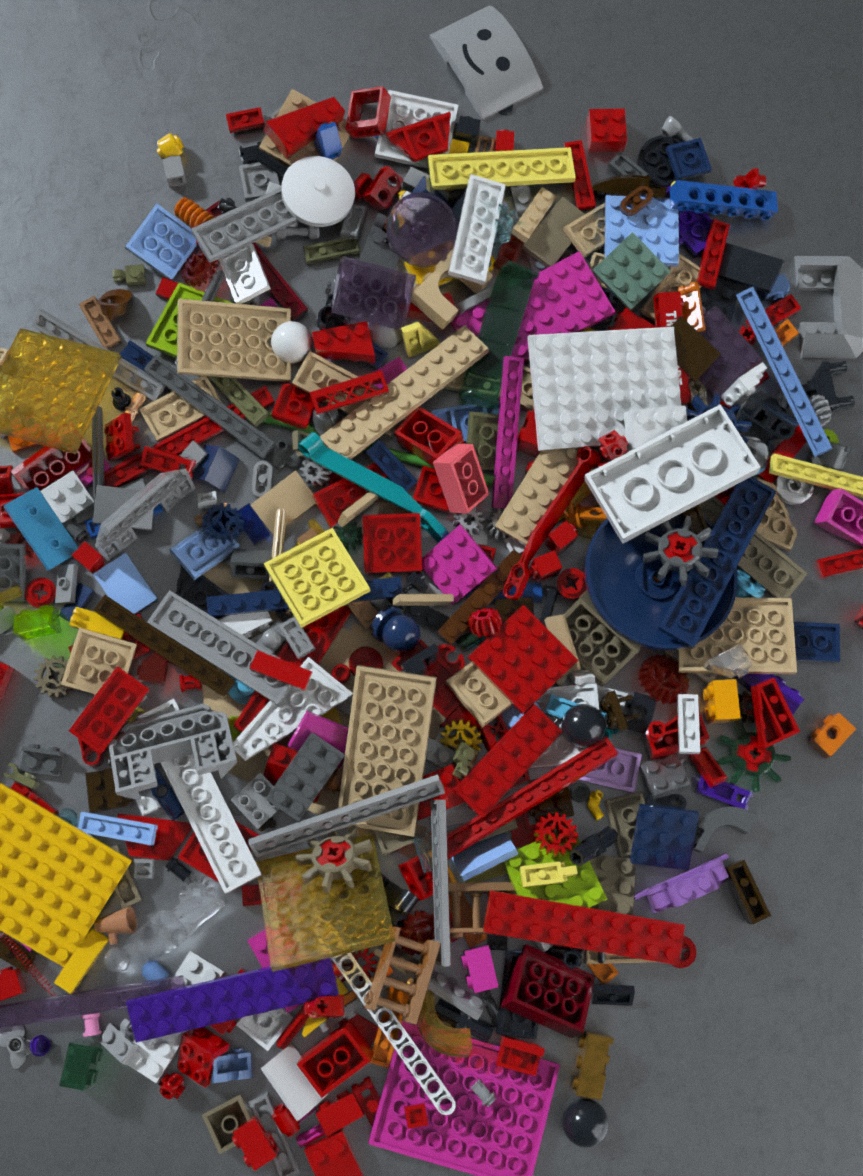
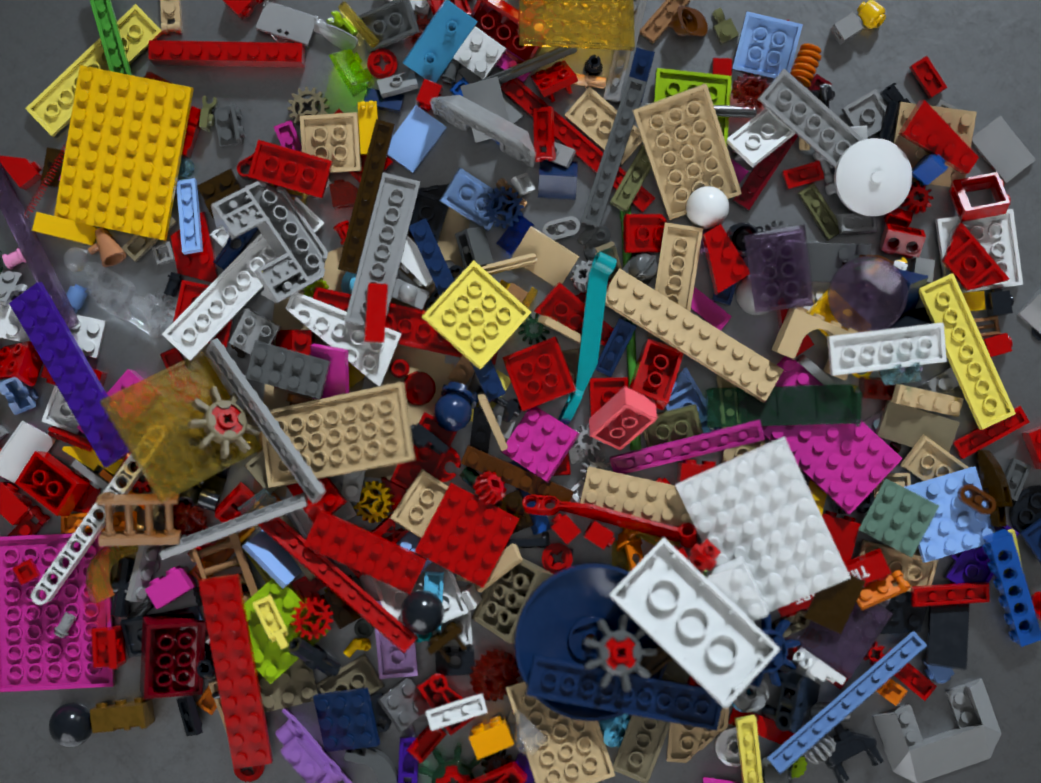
camera: 80 degrees right, 10 degrees up
light grey plate [278,617,315,660] -> none
red piece [304,995,345,1018] -> none
red fence [310,370,389,415] -> none
light yellow wing [401,321,441,358] -> none
olive plate [453,742,478,779] -> none
none -> dark pink plate [274,120,302,152]
none -> red plate [782,160,825,190]
none -> red gear [901,181,934,215]
none -> light grey tile [971,116,1036,184]

